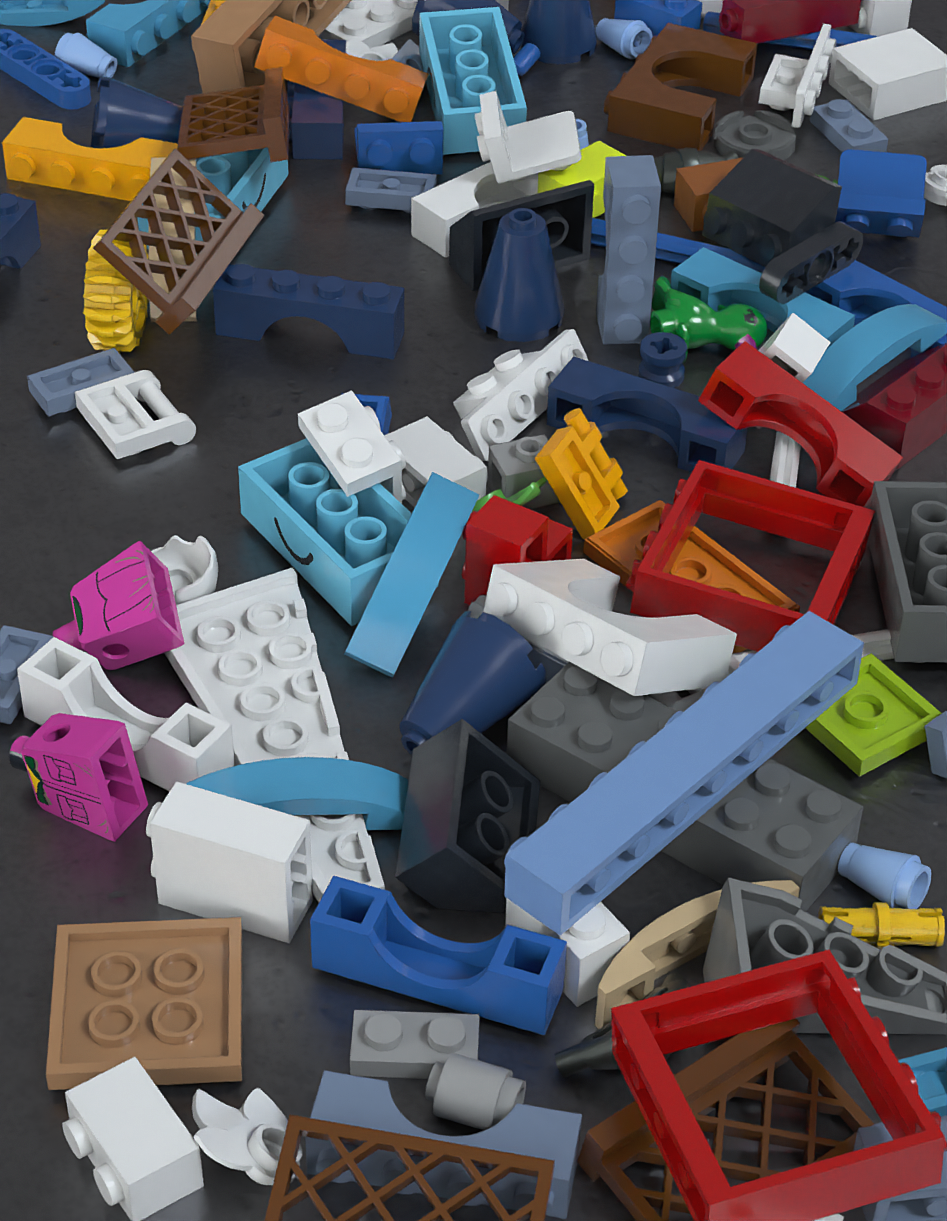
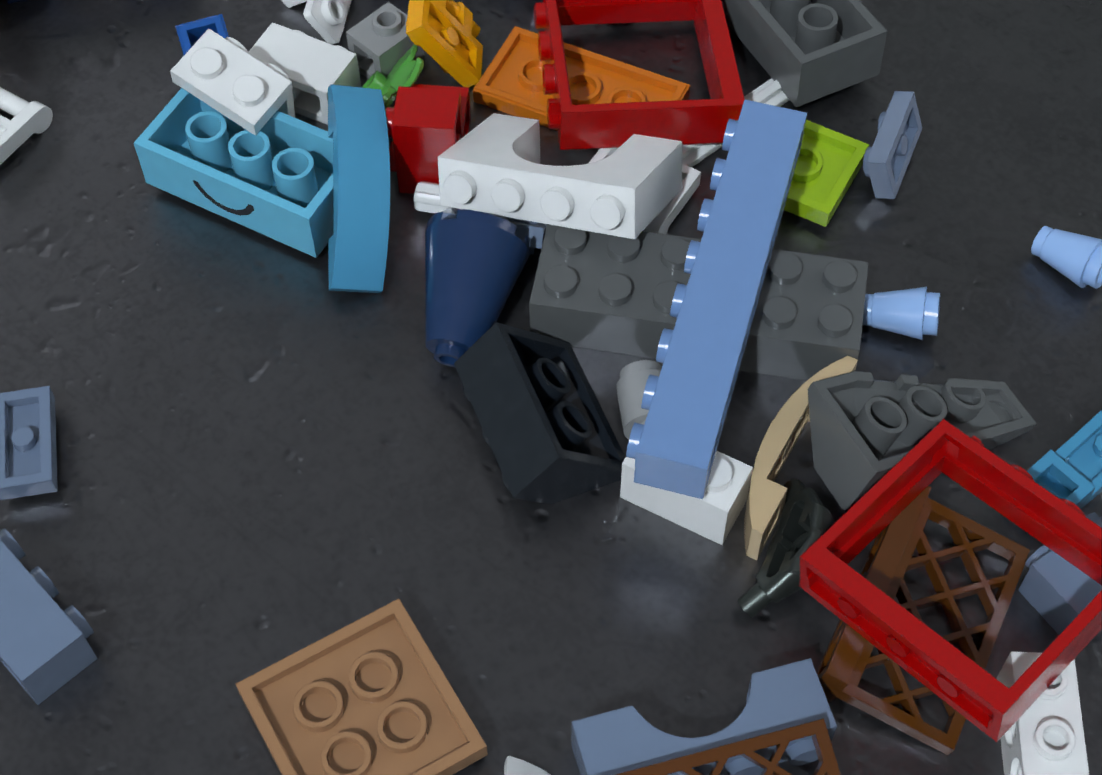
camera: 25 degrees left, 15 degrees up
dark pink torso [9,713,148,842] -> none
white arch [17,637,235,792] -> none
dark pink torso [53,541,185,670] -> none
white brick [146,781,313,943] -> none
white hair [151,535,218,605] -> none
white wing [164,568,385,902] -> none
dark azure slope [186,757,409,830] -> none
blue arch [310,875,567,1035] -> none
light grey plate [350,1010,479,1079] -> none
light grey brick [425,1053,526,1131] -> none
yellow pin [818,902,945,950] -> none

